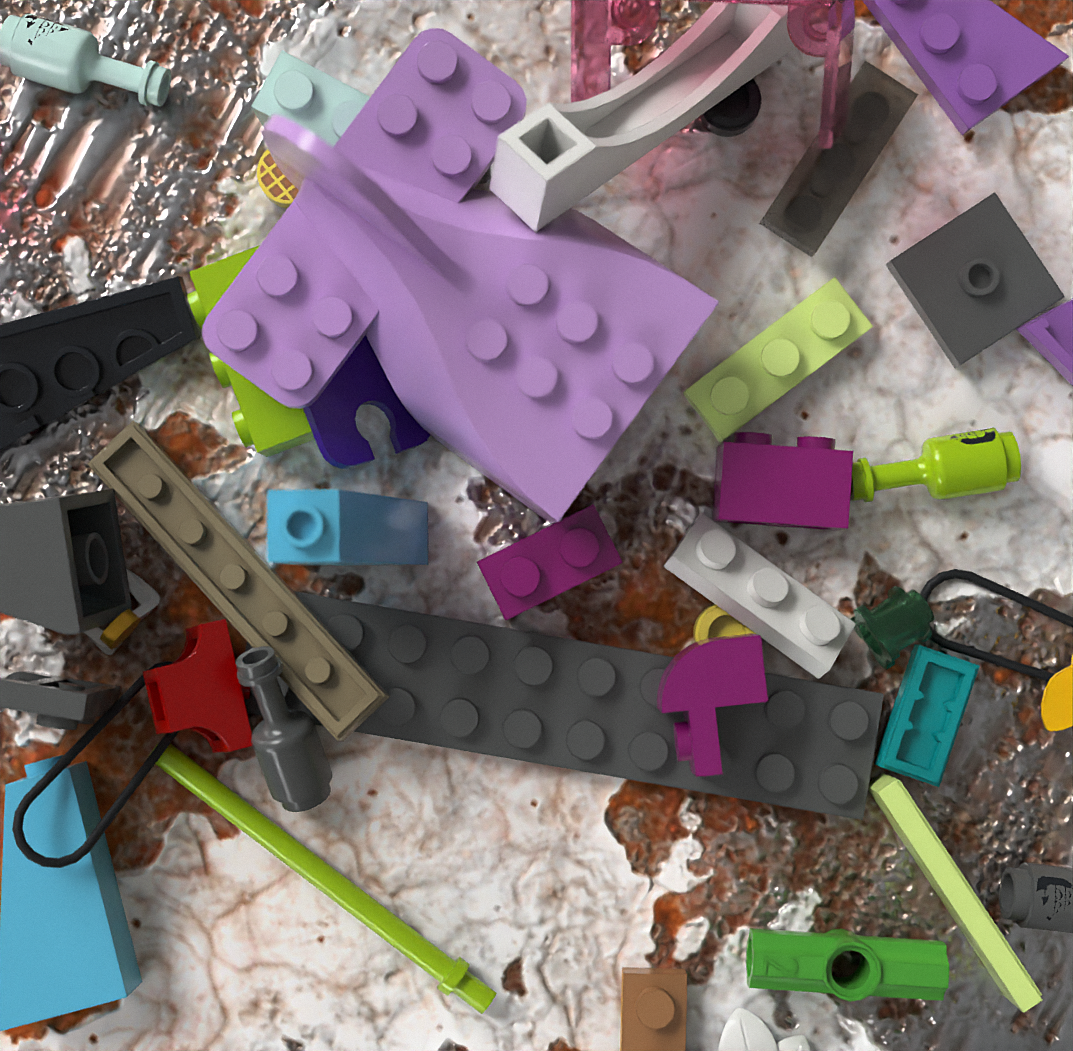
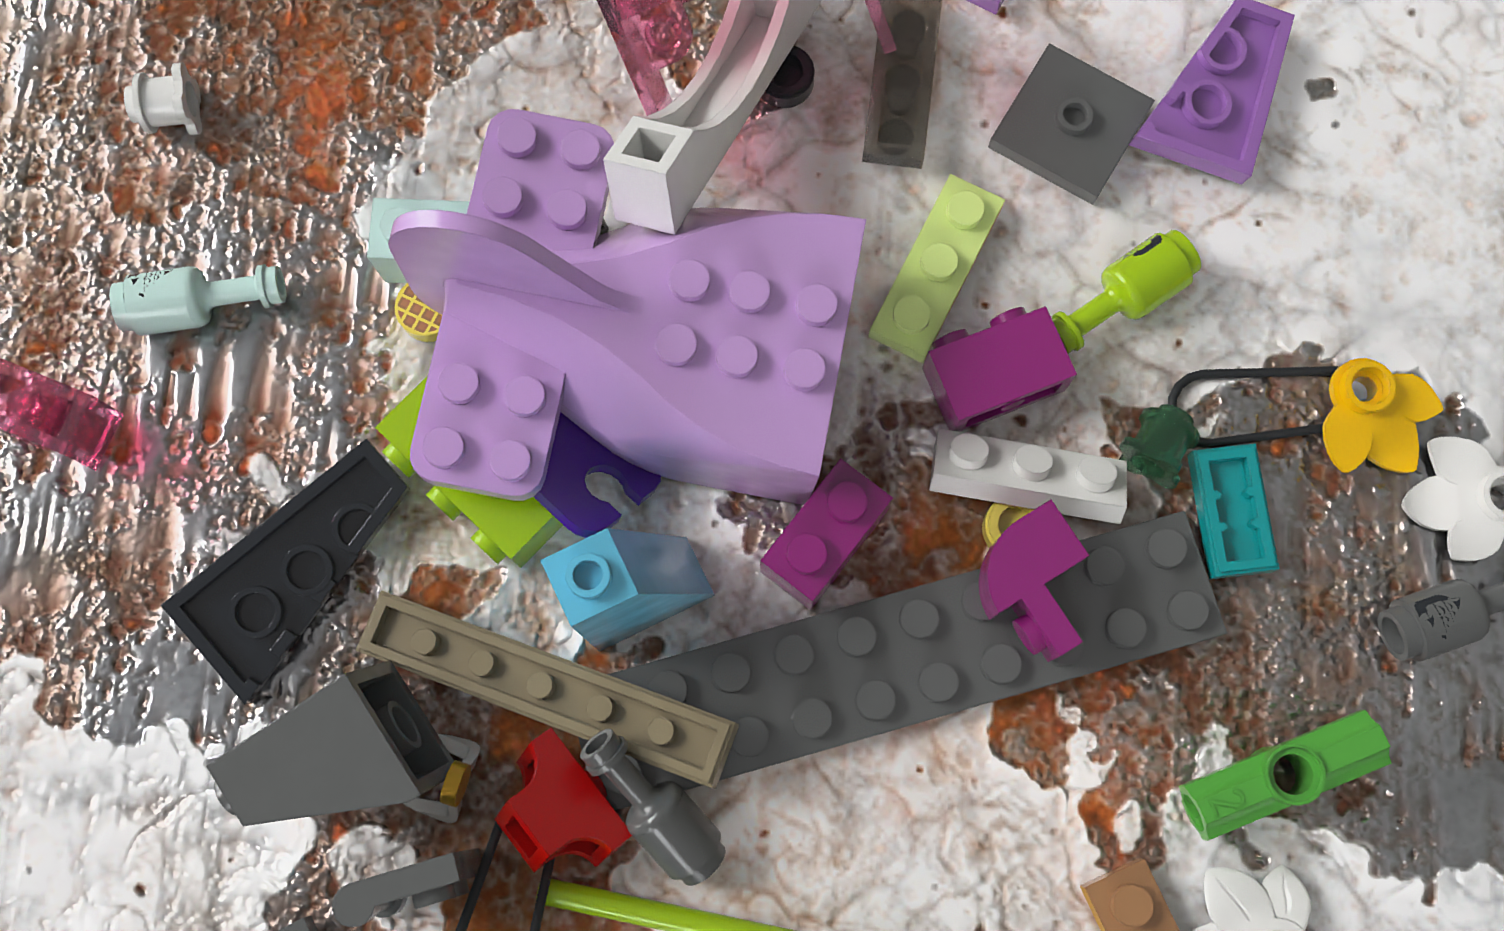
camera: 20 degrees left, 10 degrees down
yellowish green tile [868,773,1042,1013] -> none

